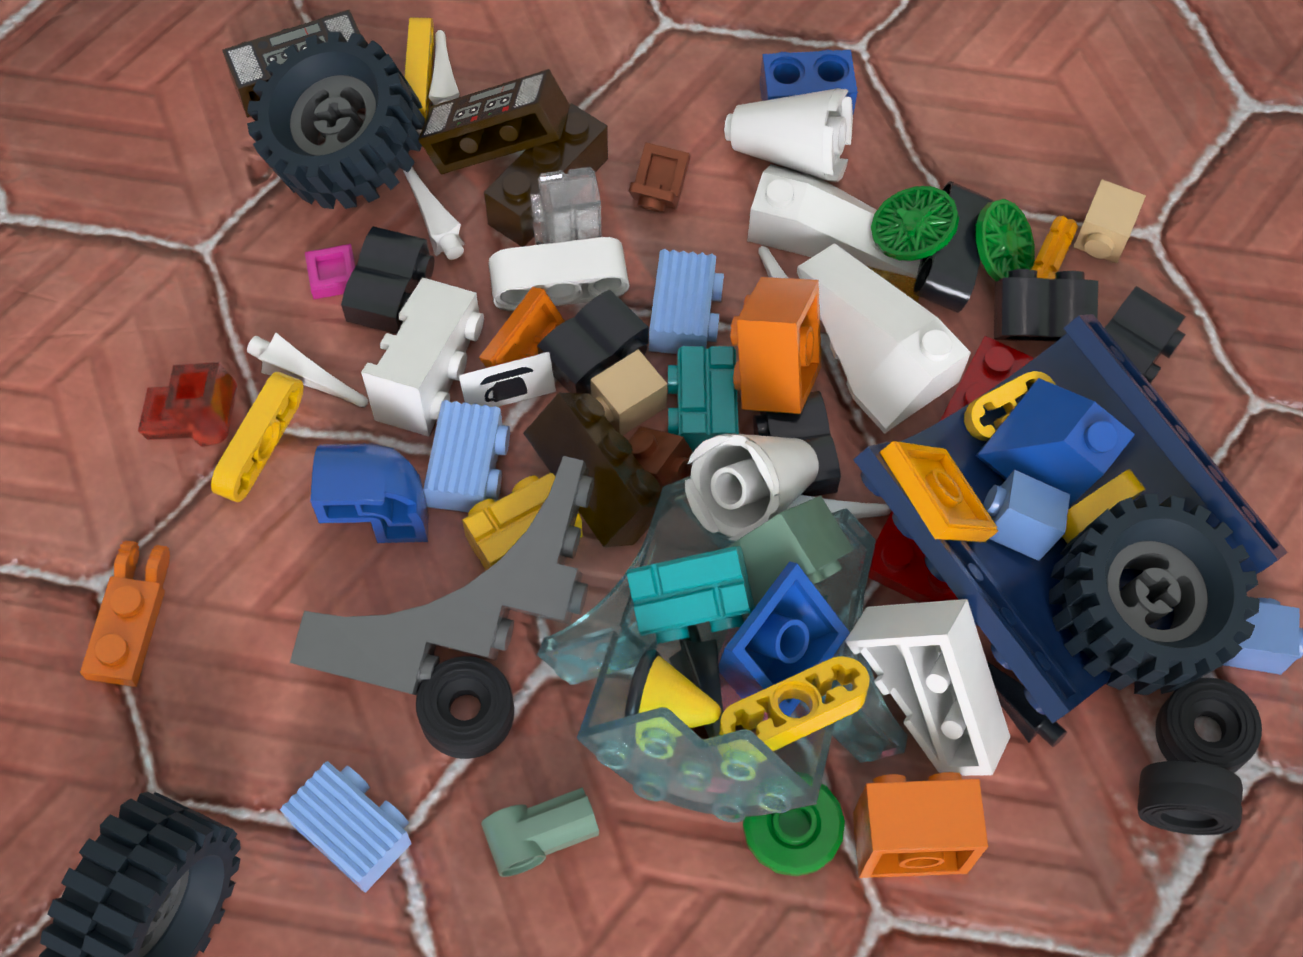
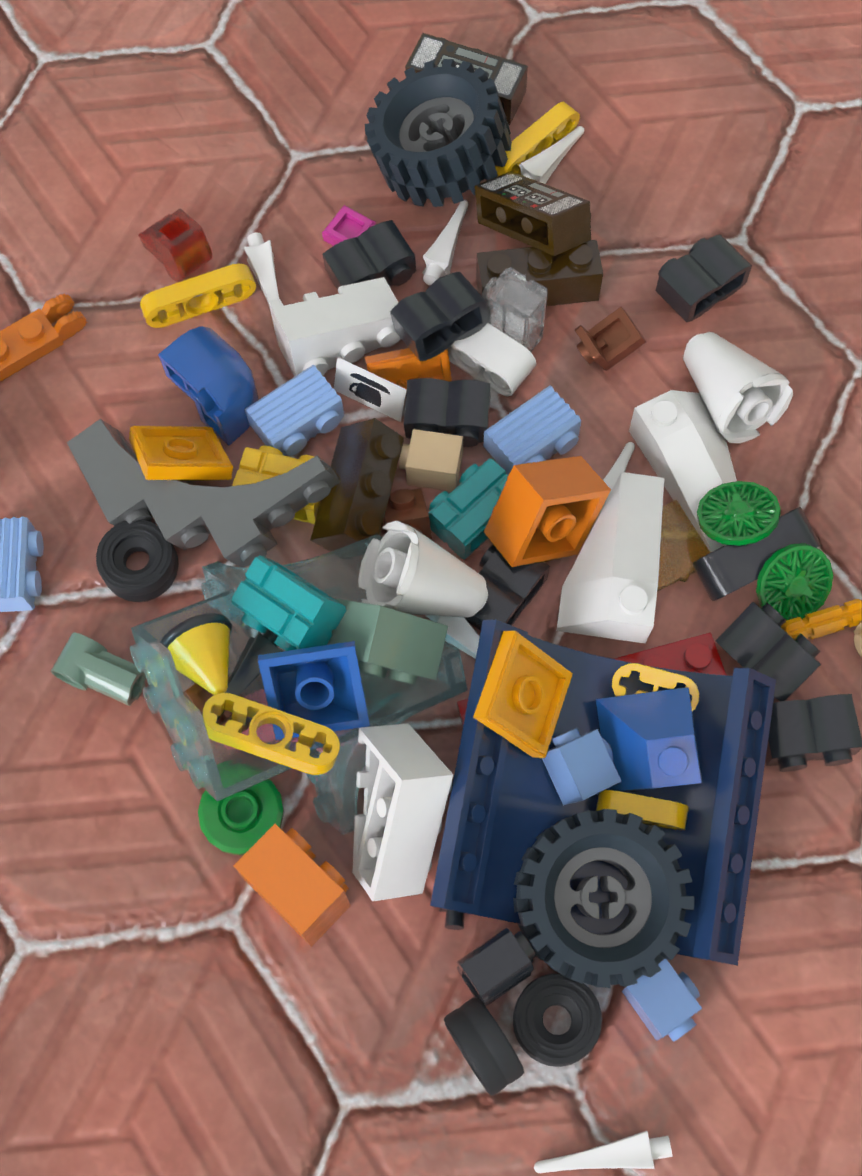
camera: 50 degrees right, 5 degrees up
blue brick [759,50,858,114] -> none
none -> light orange tile [129,426,233,480]
none -> black brick [390,272,490,361]
none -> black brick [457,928,536,1007]
none -> black brick [655,234,752,322]

